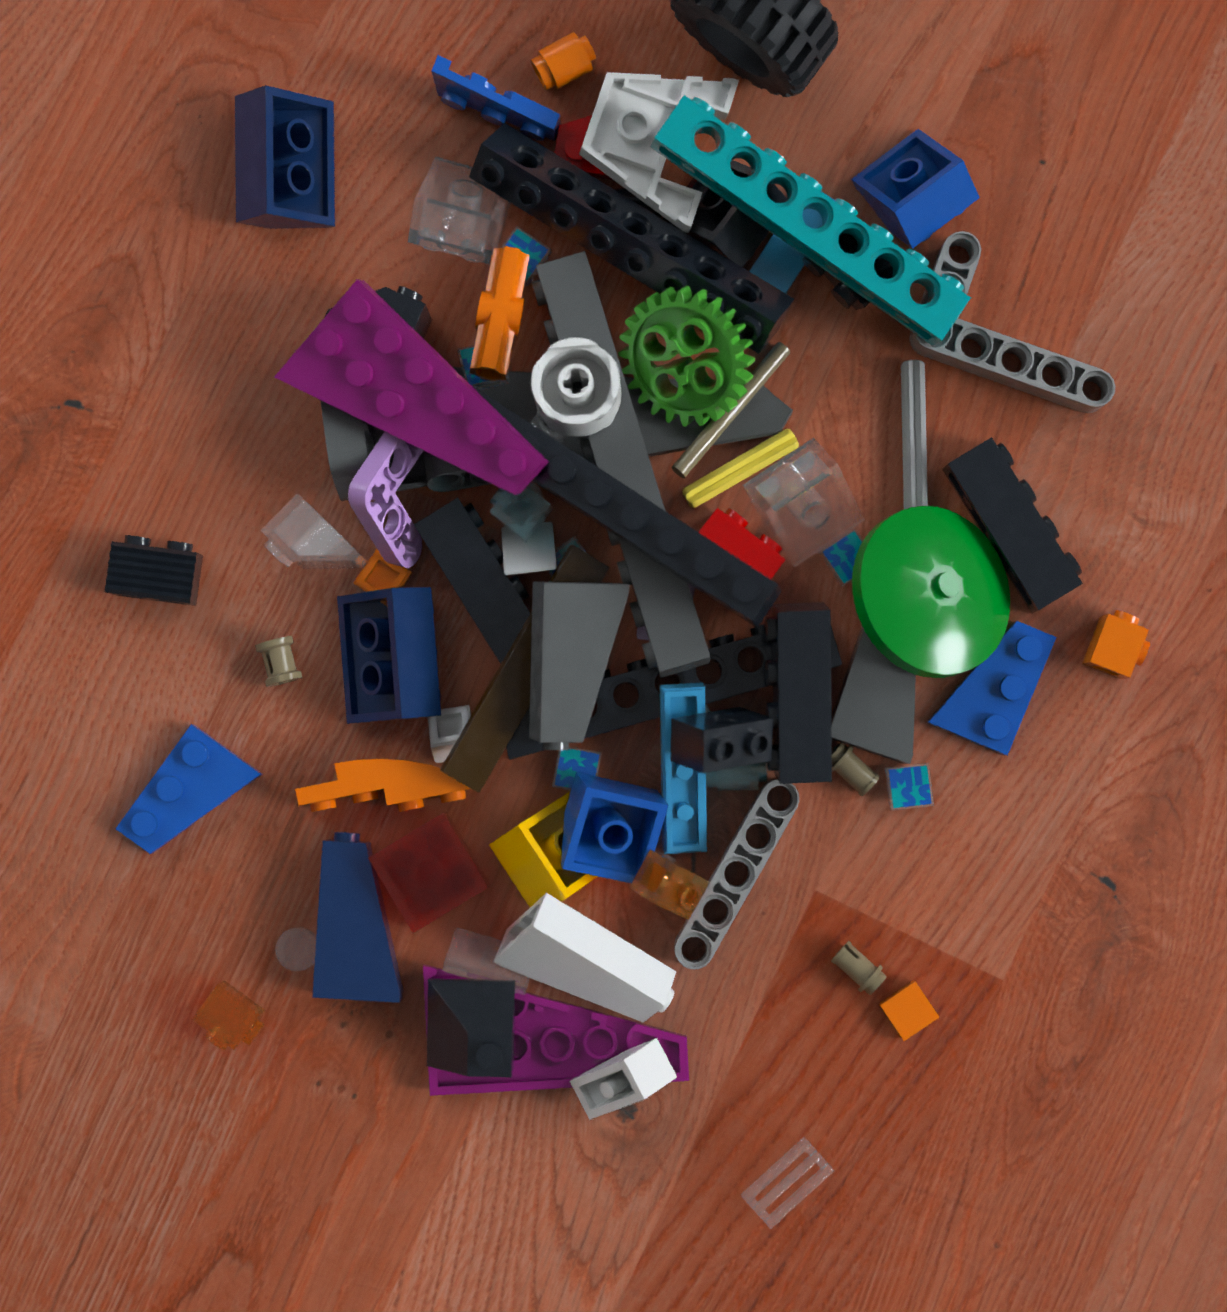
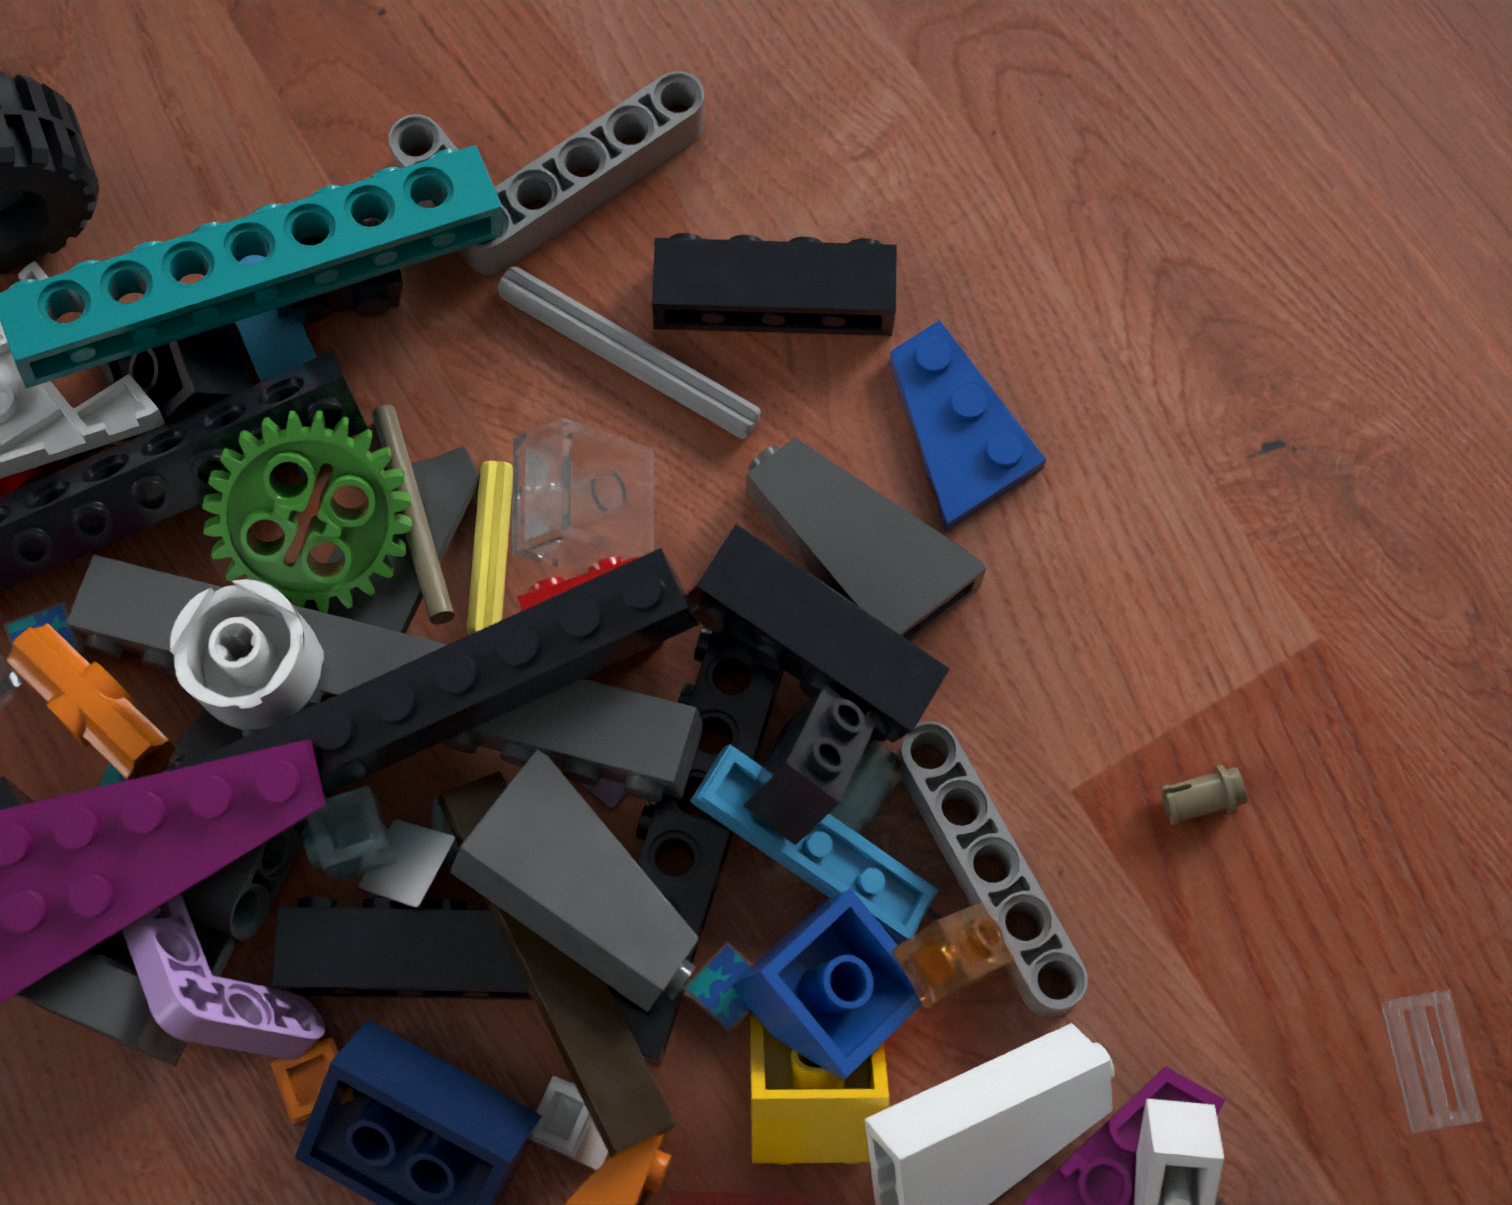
camera: 60 degrees left, 15 degrees down
clear slope [260,493,368,569] -> none
tile [818,528,863,587] -> none
dark tan pin [832,742,880,796] -> none
blue slope [851,129,980,249] -> none
green dish [852,506,1010,678] -> none
orange tile [879,980,939,1041] -> none
tile [885,763,934,811] -> none
orange brick [1082,610,1150,679] -> none

